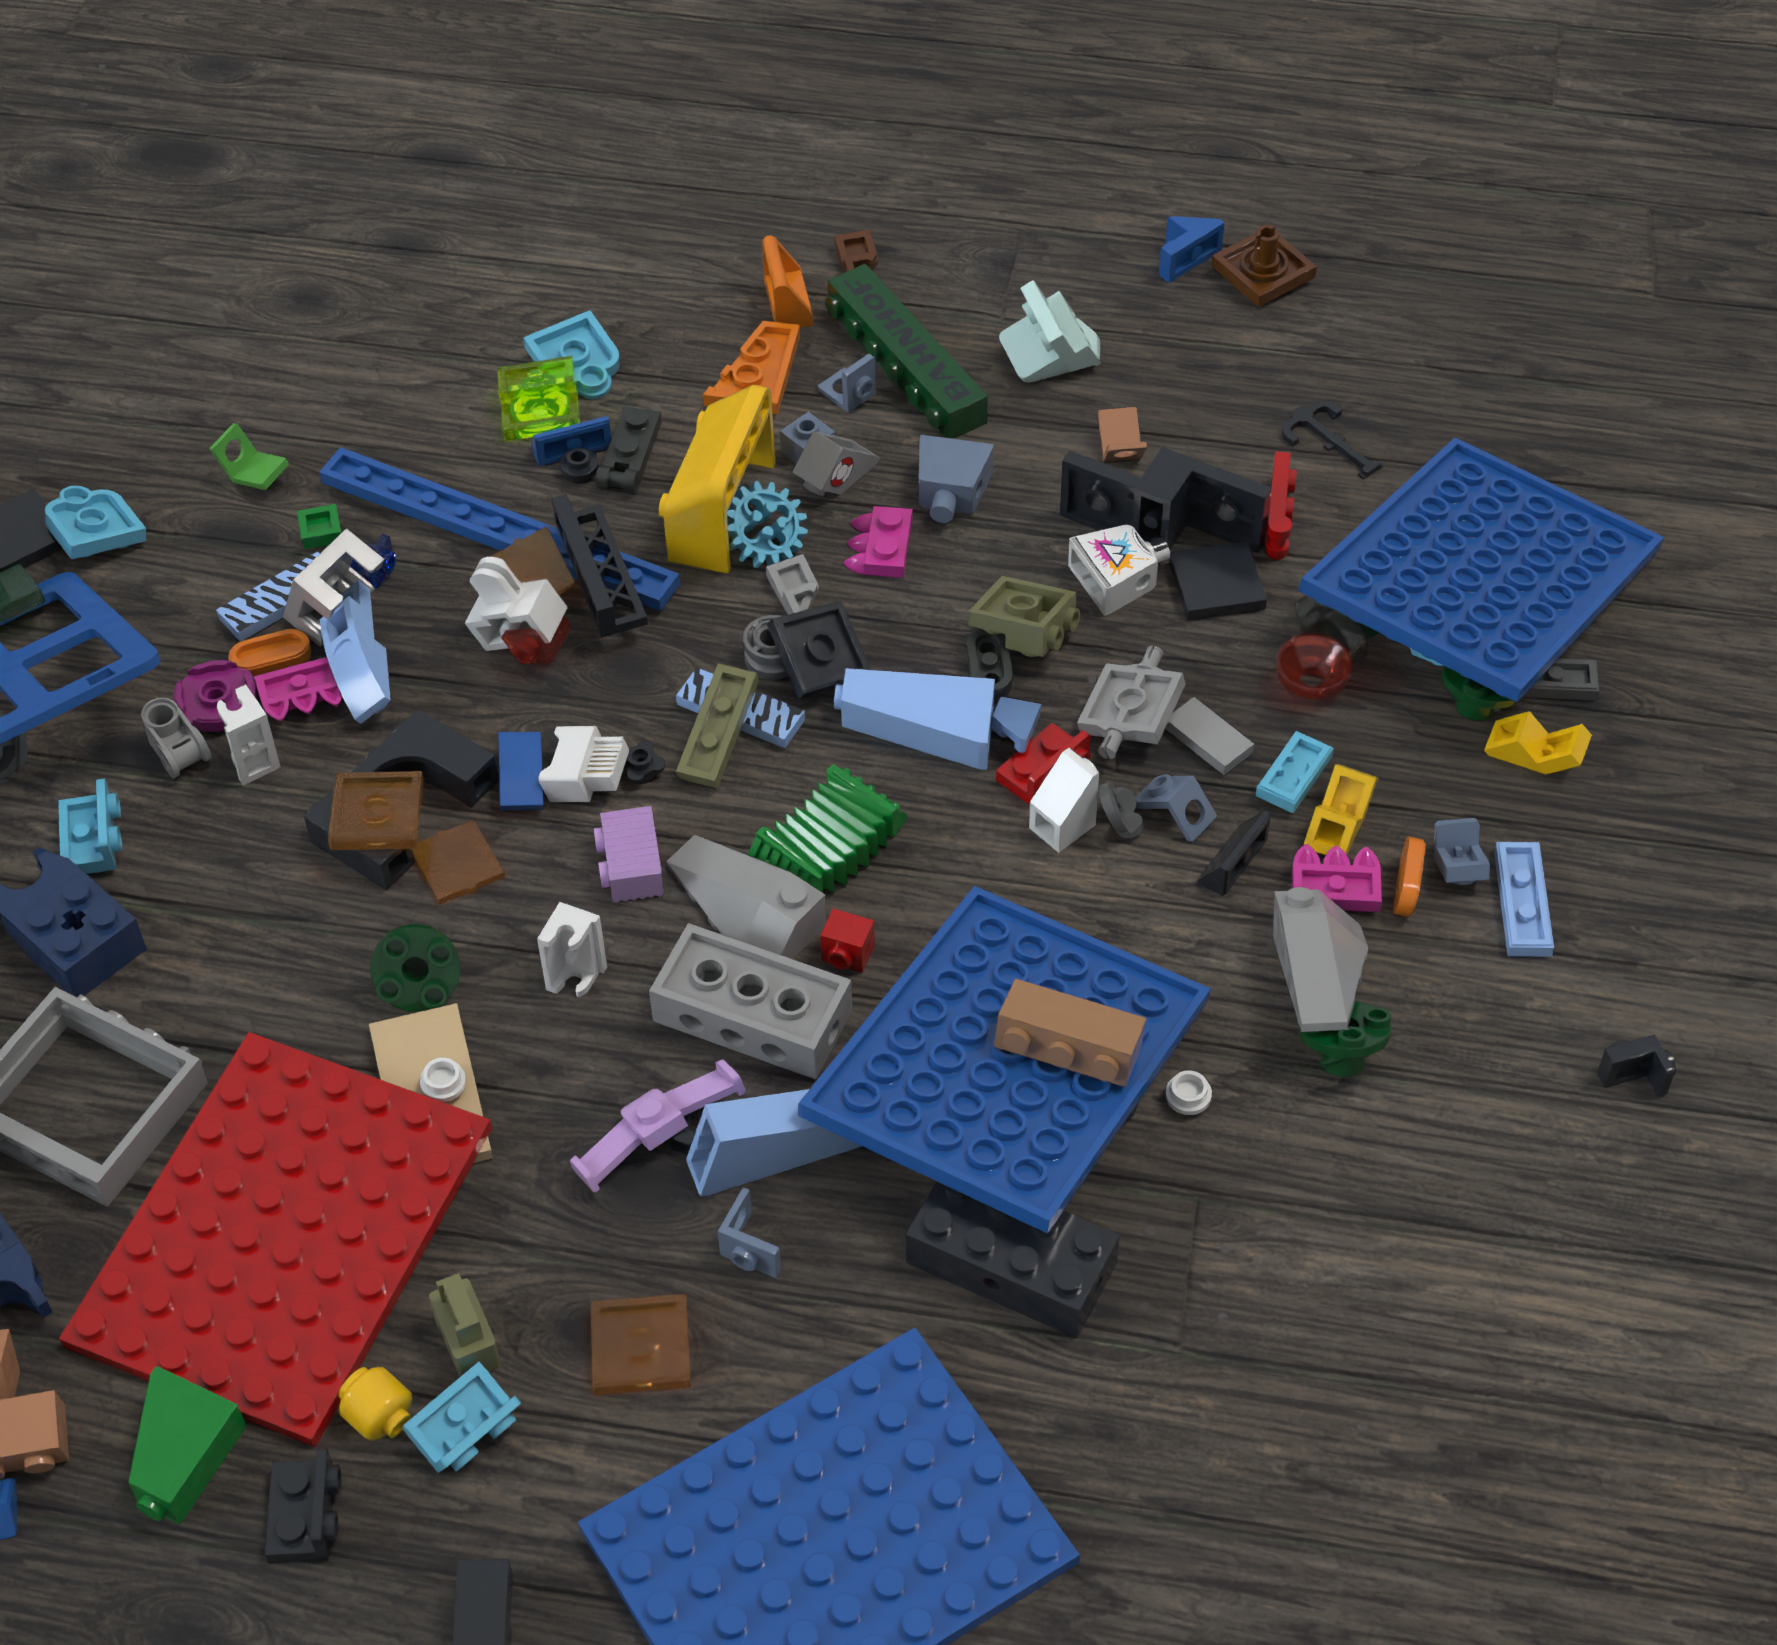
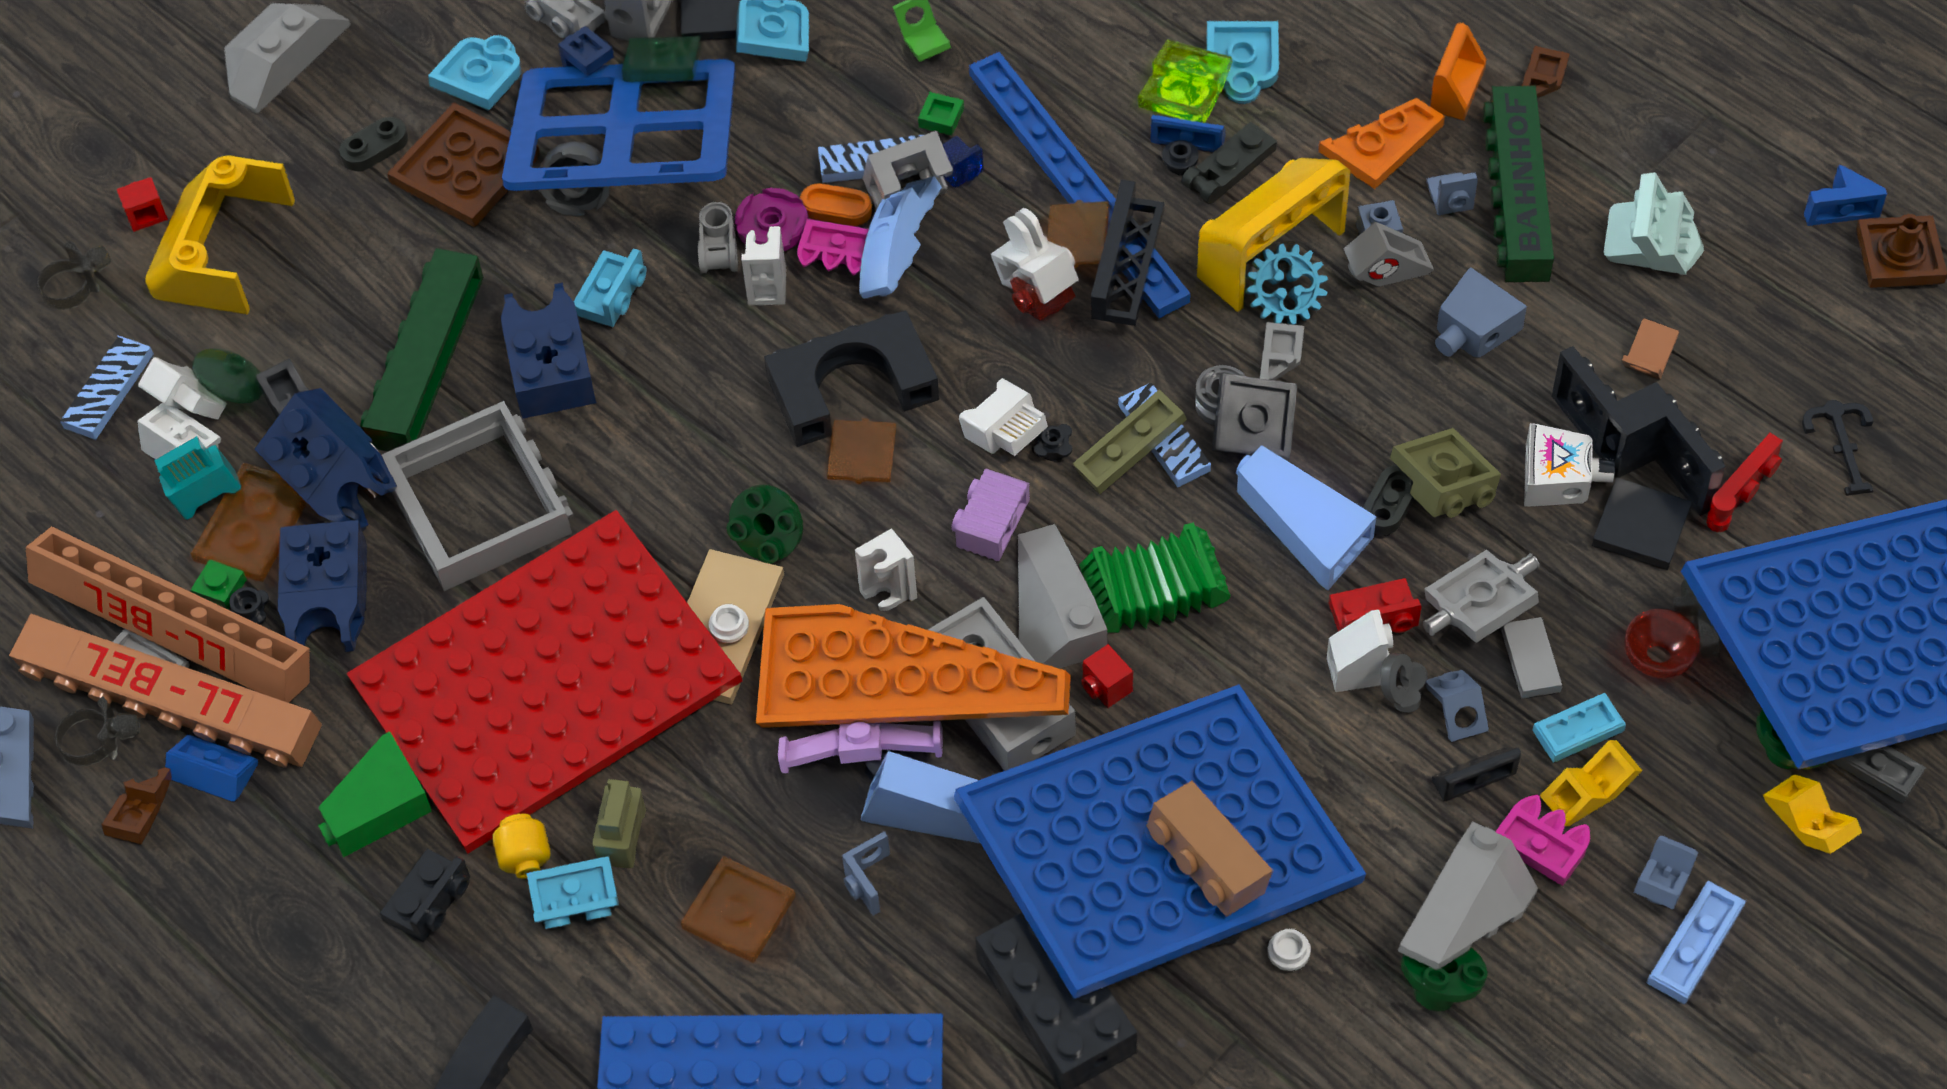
camera: 35 degrees right, 5 degrees up
clear orange tile [328,771,424,850] -> none
blue slope [498,732,543,810] -> none
dark pink plate [844,506,913,578] -> none
medium blue tile [991,697,1041,753] -> none
orange tile [1393,836,1426,917] -> none
none -> orange wing [756,604,1071,728]

